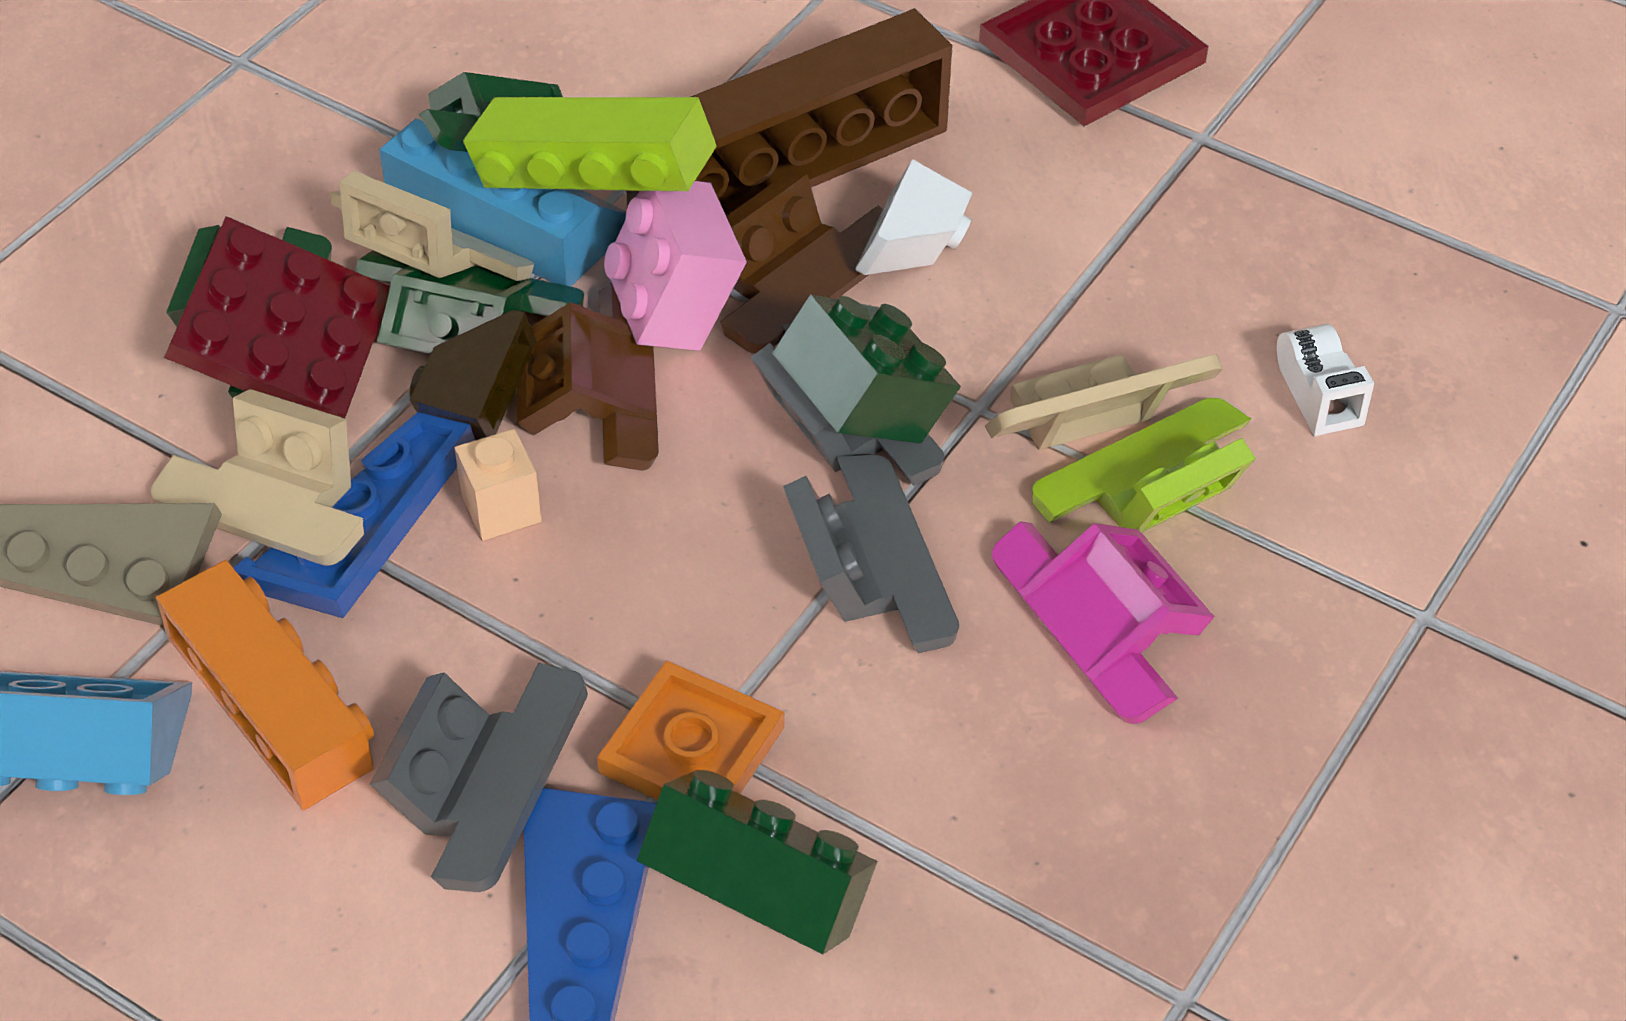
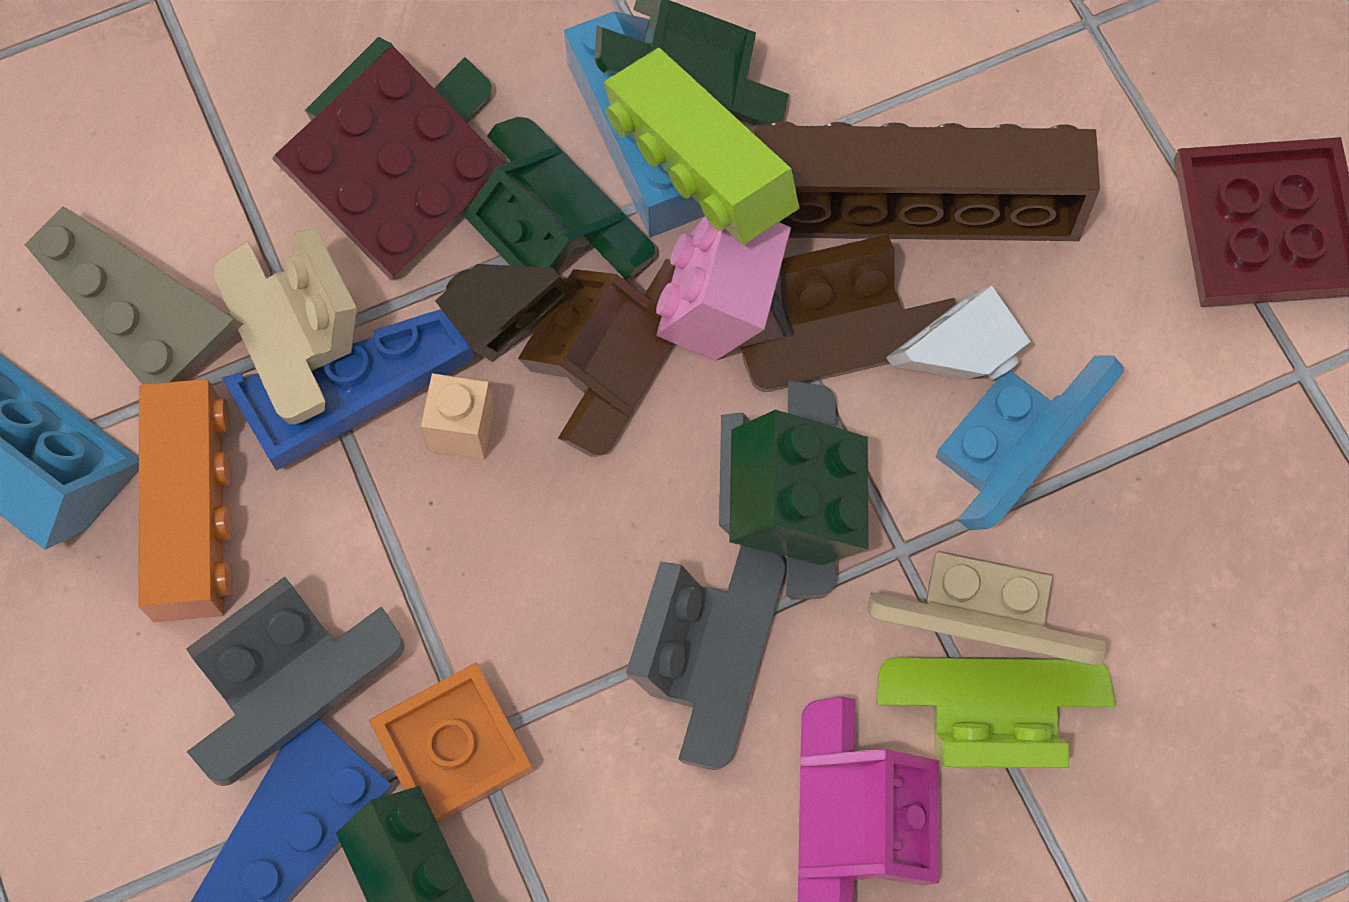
camera: 35 degrees right, 20 degrees up
tan plate [330,171,534,281] -> none
white leg [1277,324,1374,436] -> none
none -> dark azure plate [935,355,1124,530]

